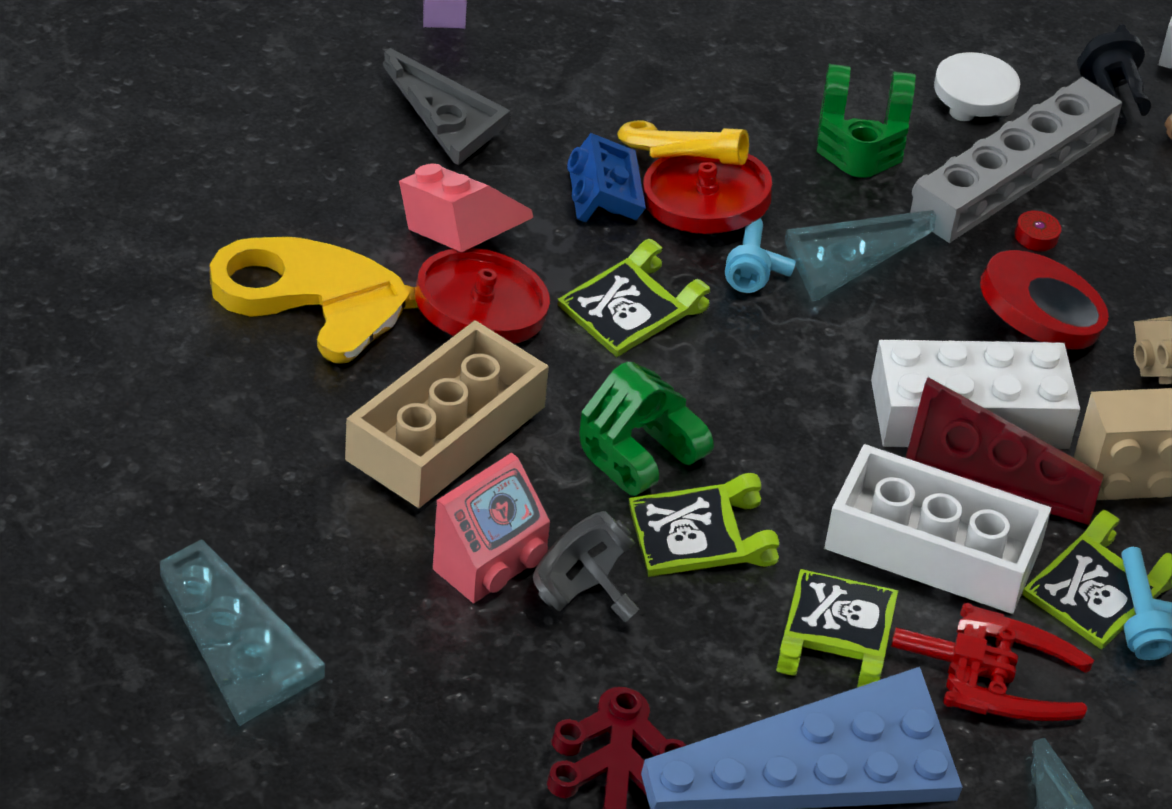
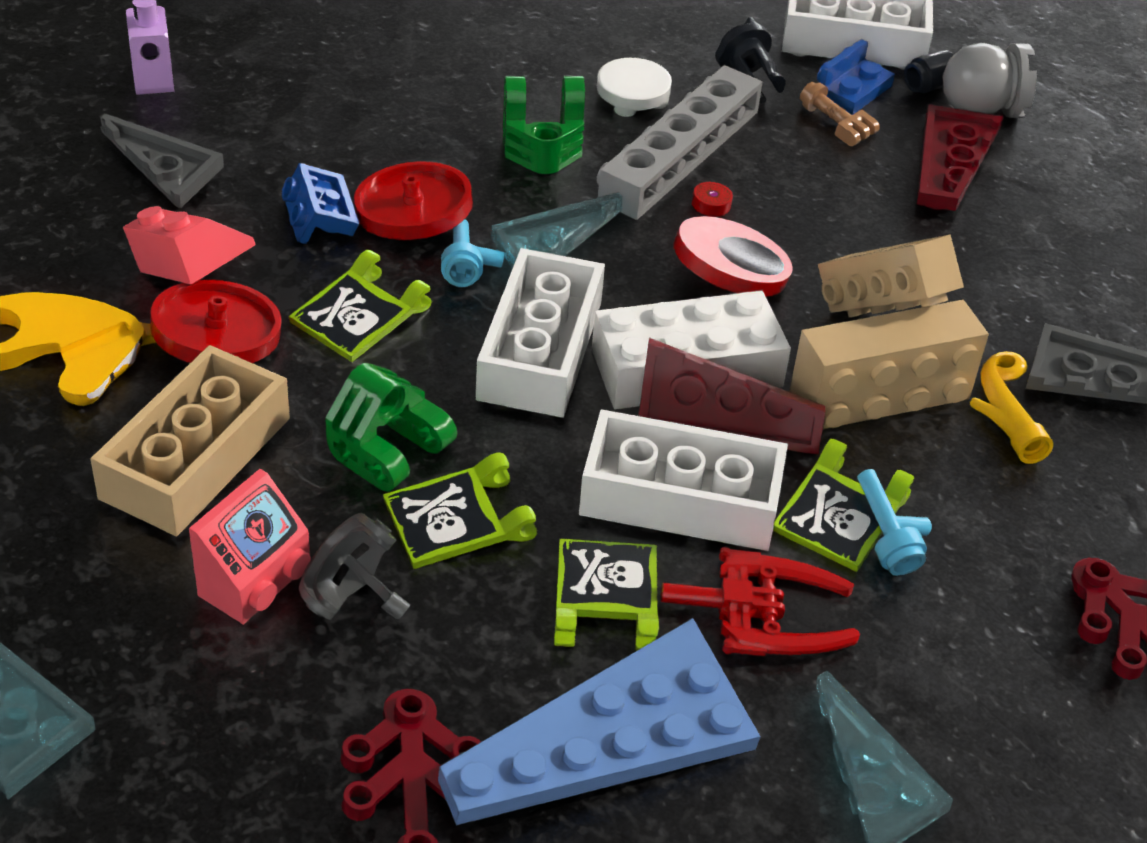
camera: 10 degrees left, 0 degrees up
yellow plant [617,120,749,165] -> none
none -> white brick [476,248,605,418]

